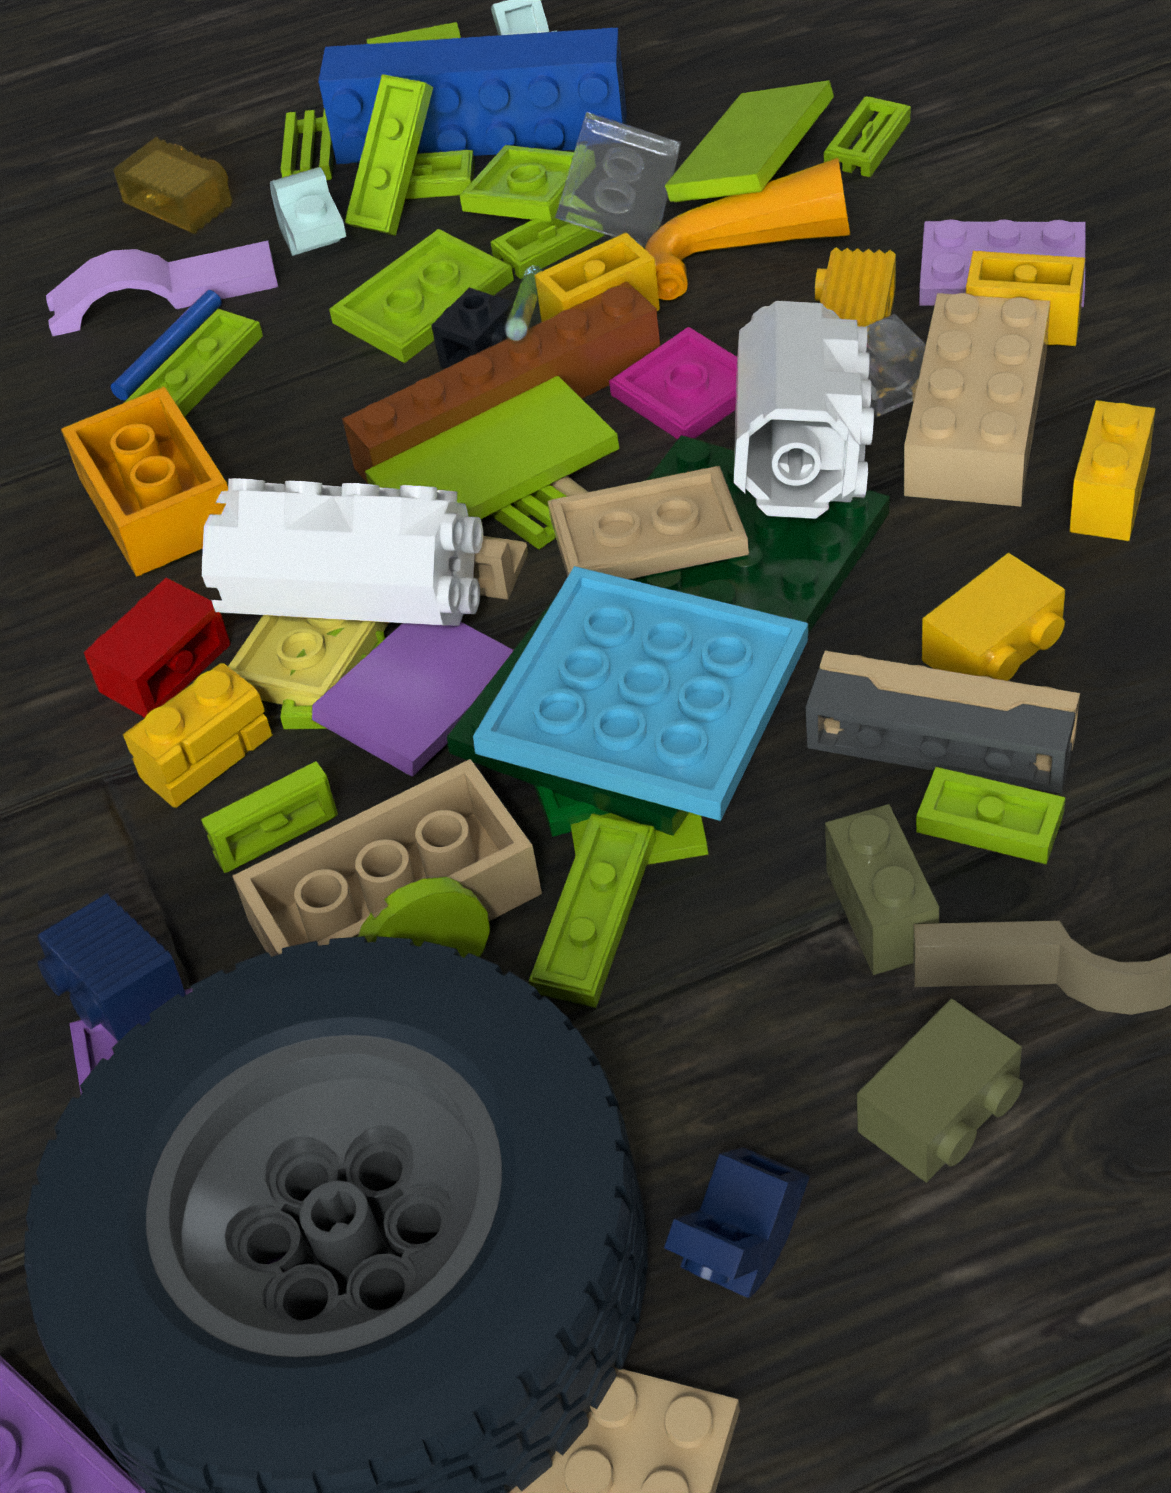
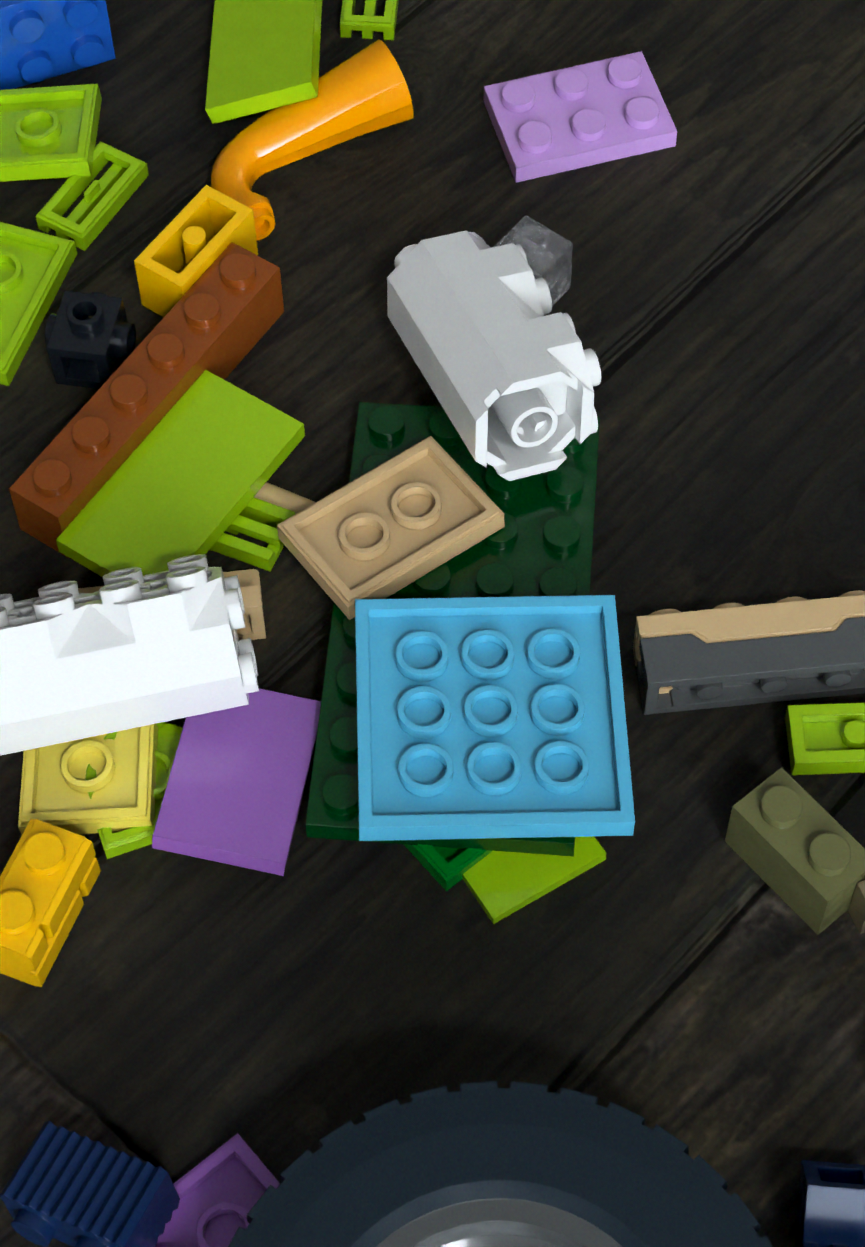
camera: 30 degrees left, 10 degrees up
lime tile [201,761,338,873] -> none
tan brick [232,759,542,957] -> none
lime tile [358,877,490,958] -> none
clear light blue bar [505,265,543,340] -> none
lime tile [529,814,656,1008] -> none
clear tile [555,112,681,247] -> none
dark pink tile [609,327,737,439] -> none
yellow brick [815,247,896,359] -> none
tan brick [904,293,1050,507] -> none
yellow brick [922,553,1065,681] -> none
yellow brick [966,251,1085,346] -> none
yellow brick [1070,400,1156,541] -> none

